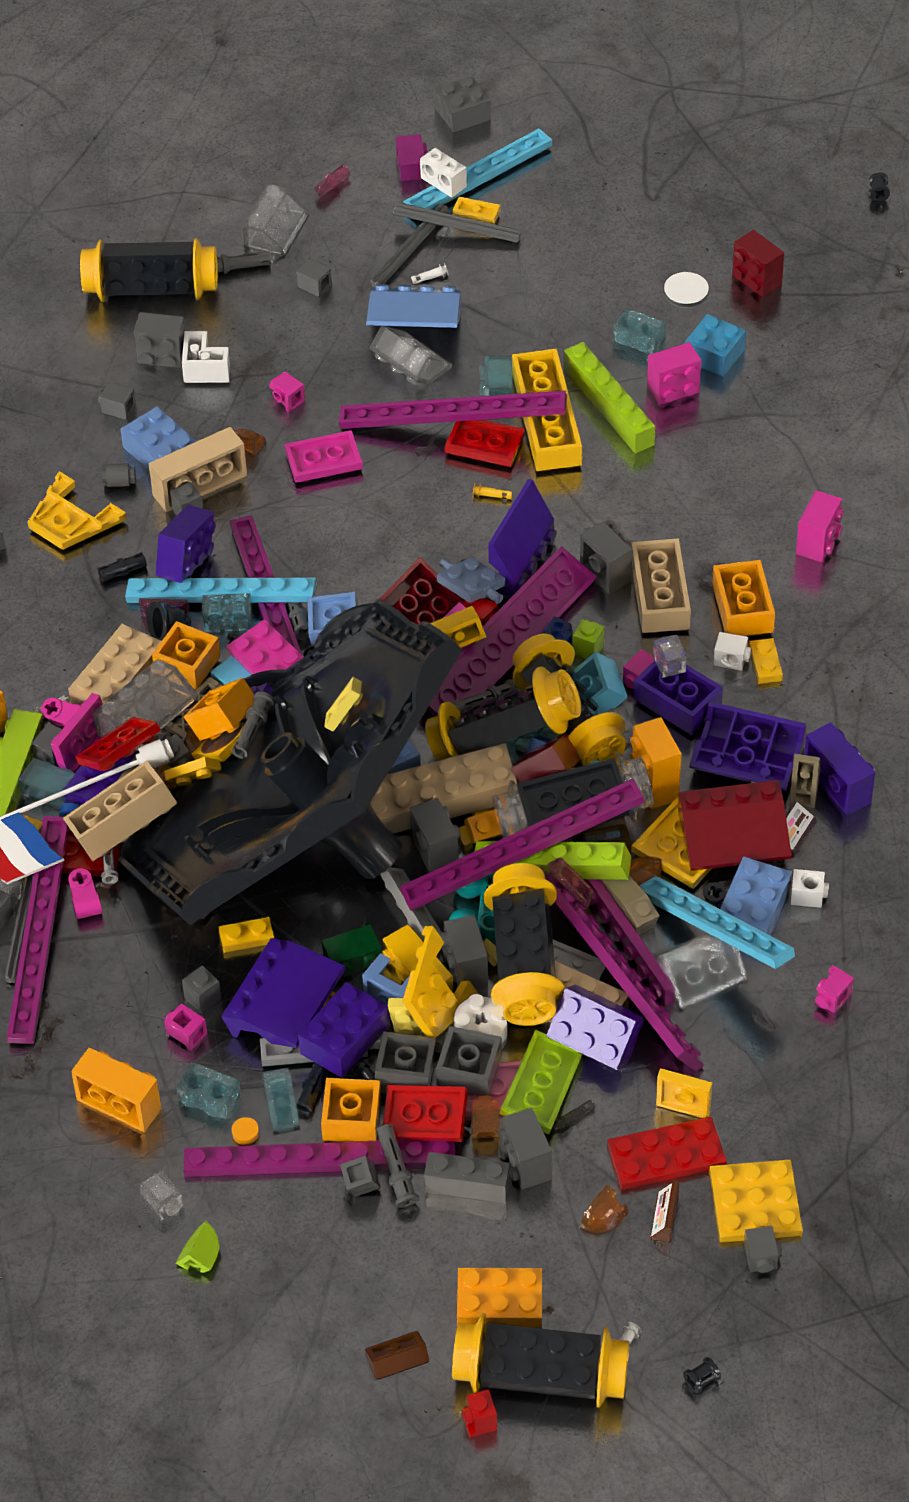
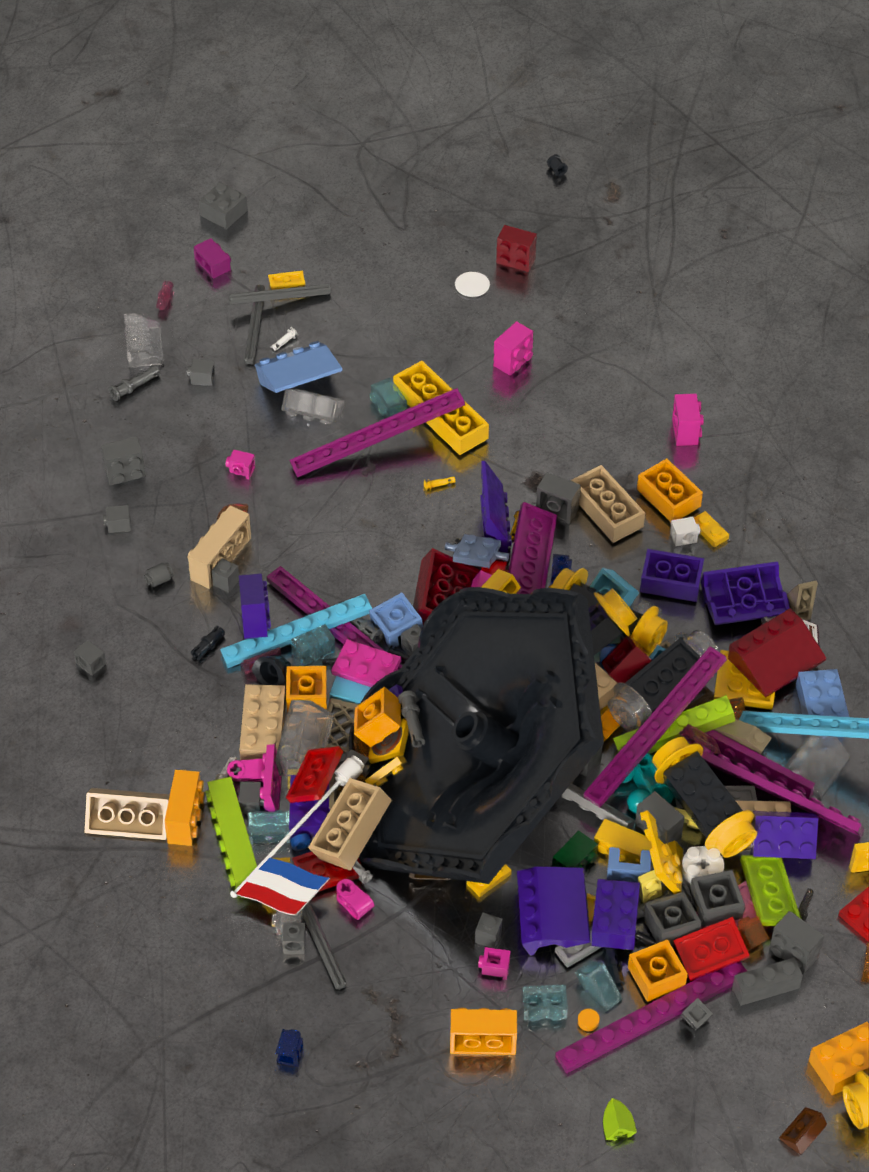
camera: 30 degrees left, 0 degrees up
magenta plate [7,816,69,1044] -> none
yellow wing [28,471,127,550] -> none
black brick [80,237,218,302] -> none
medium blue brick [121,406,196,470] -> none
clear brick [140,1170,183,1221] -> none
white brick [182,331,230,383] -> none
dark pink plate [284,430,363,483] -> none
light yellow plate [325,677,363,732] -> none
dark grey pin [376,1124,420,1208] -> none
medium azure plate [403,128,552,210] -> none
white brick [420,148,467,198] -> none
red plate [445,420,525,467] -> none
lime brick [564,342,655,454] -> none
lime brick [572,619,605,659] -> none
clear light blue brick [613,308,666,354] -> none
dark pink brick [623,649,657,689] -> none
light orange brick [629,717,681,809] -> none
clear brick [653,635,687,678] -> none
dark azure brick [685,314,746,377] -> none
black bush [703,882,726,909] -> none
white brick [791,869,829,908] -> none
dark purple brick [804,722,876,816] -> none

